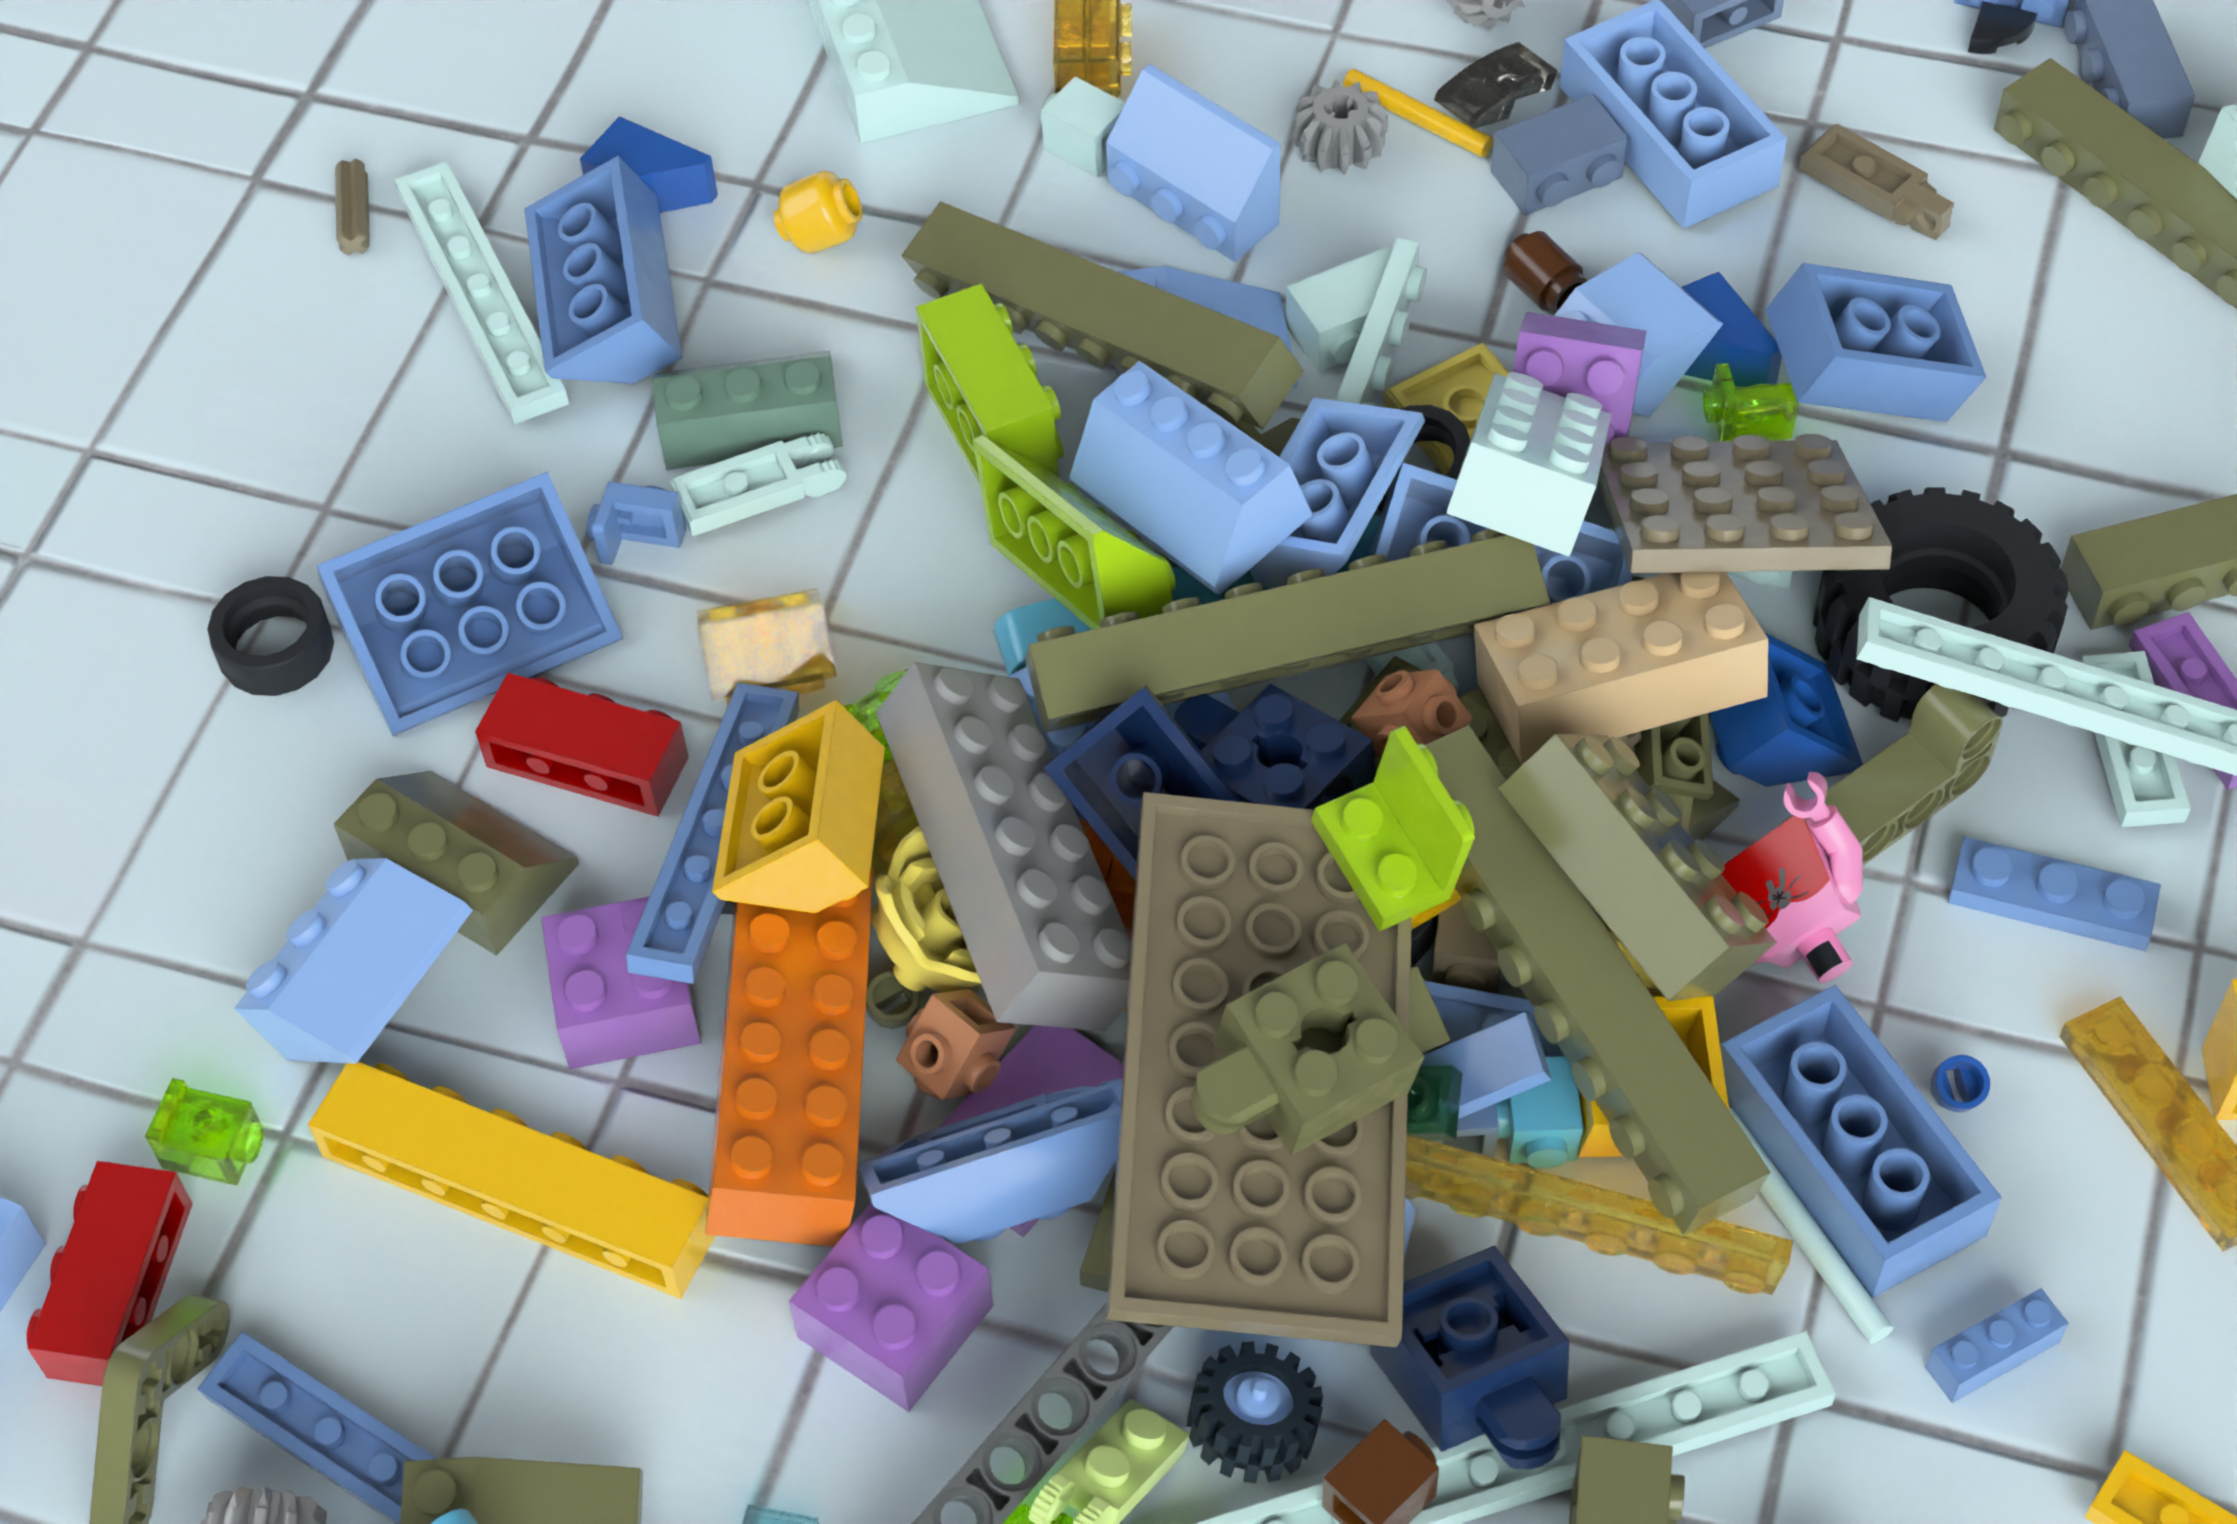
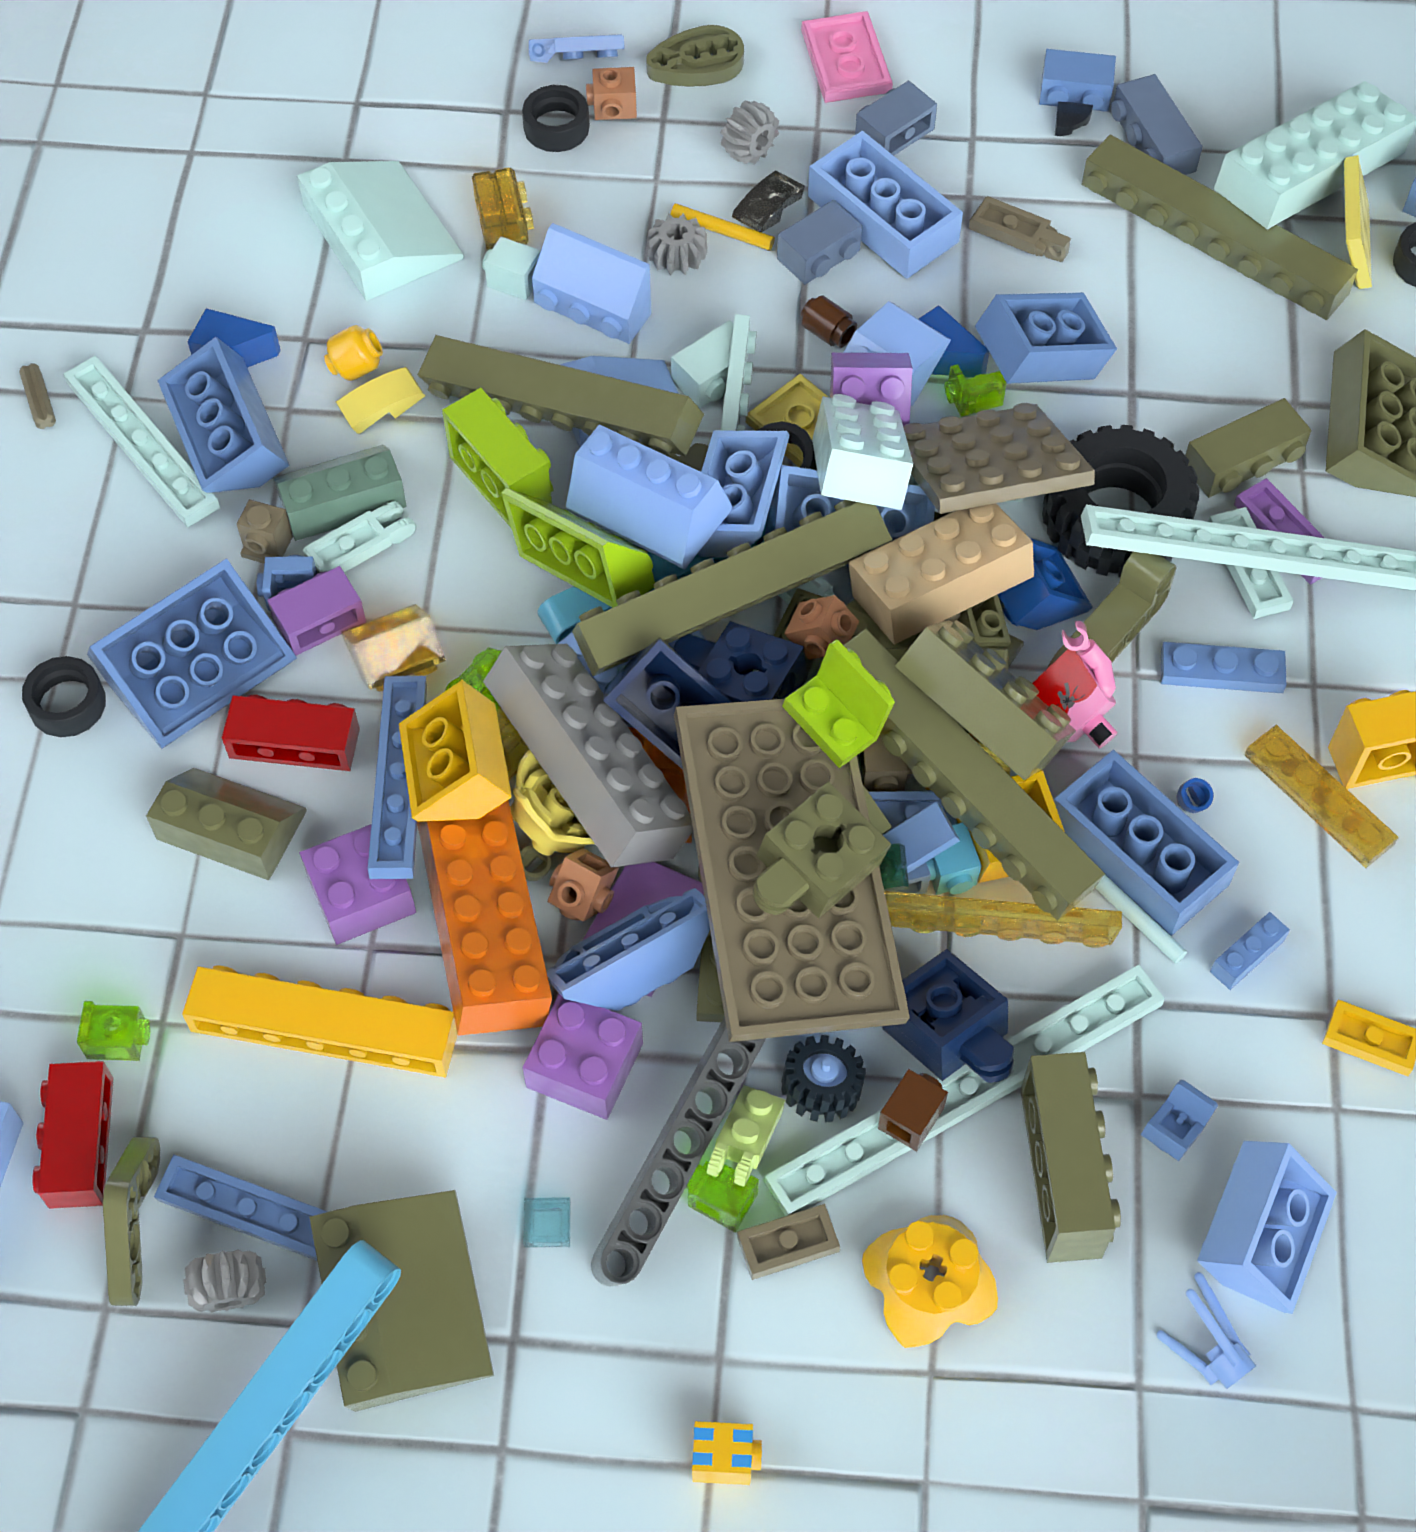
camera: 15 degrees left, 5 degrees up
light blue slope [234,858,473,1064] -> none
none -> dark tan brick [237,499,293,563]
none -> medium lavender brick [267,566,366,656]
none -> light yellow slope [336,367,425,434]

